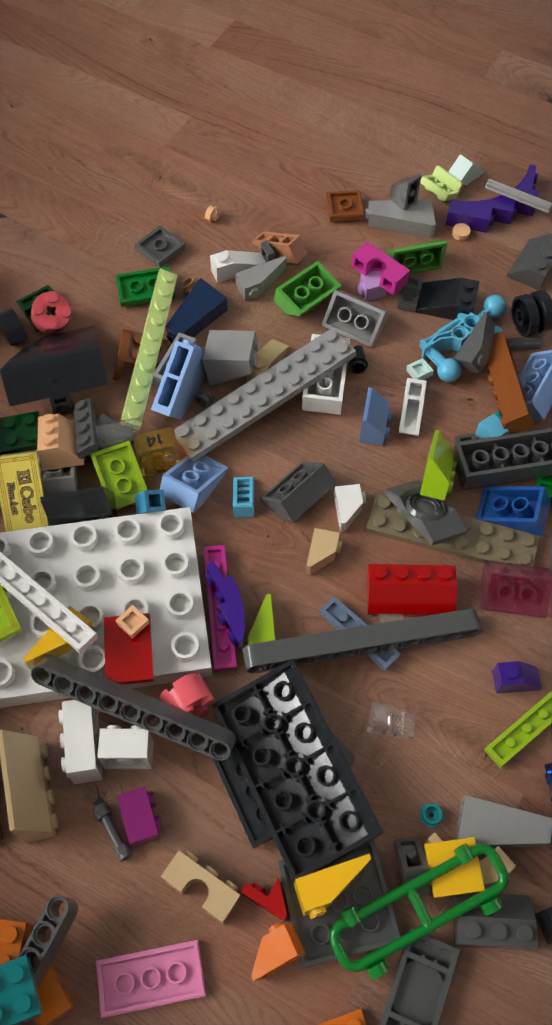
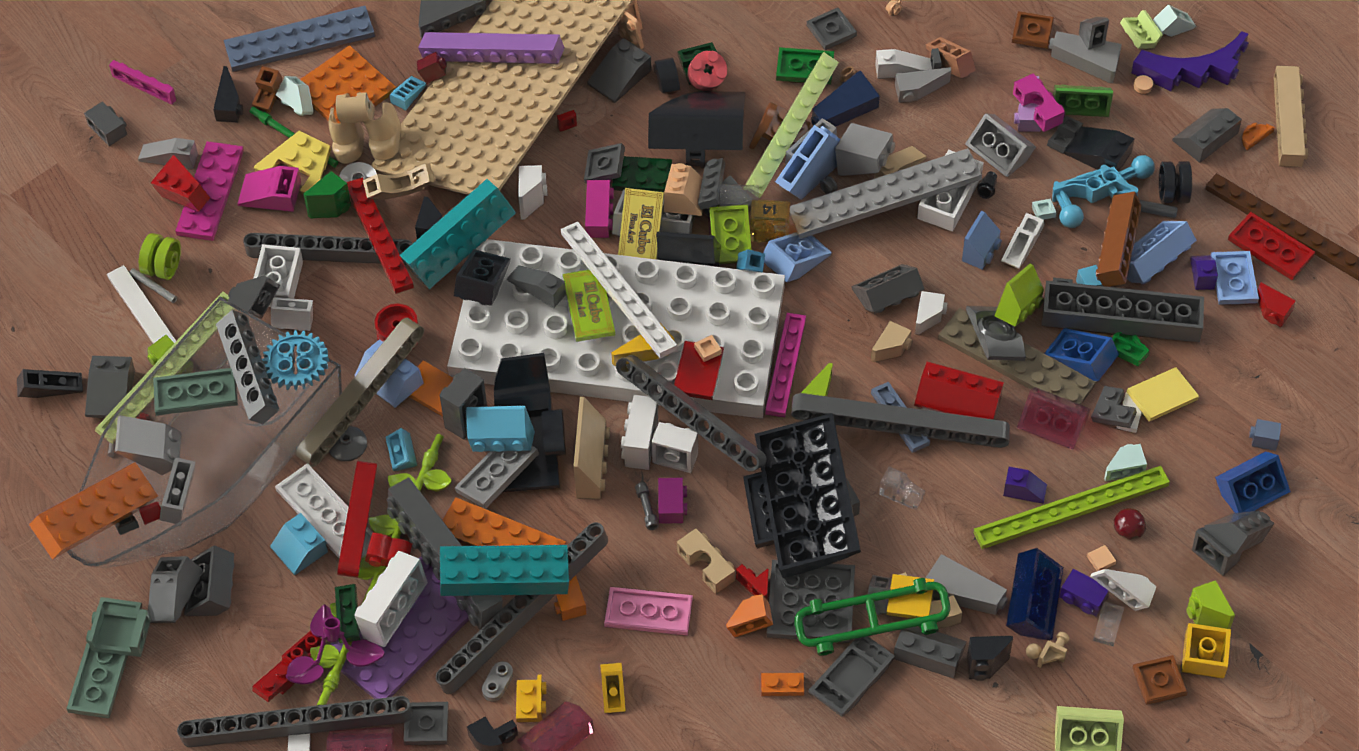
camera: 20 degrees right, 5 degrees down
coral brick [160,673,214,727] -> none
dark purple slope [205,562,245,650] -> none
medium azure slope [233,477,254,518] -> none
bright green slope [274,261,342,316] -> none
yellow slope [294,854,371,919] -> none
teal plate [419,803,443,828] -> none
dark grey slope [454,312,495,374] -> none
light grey axle [485,179,552,213] -> none

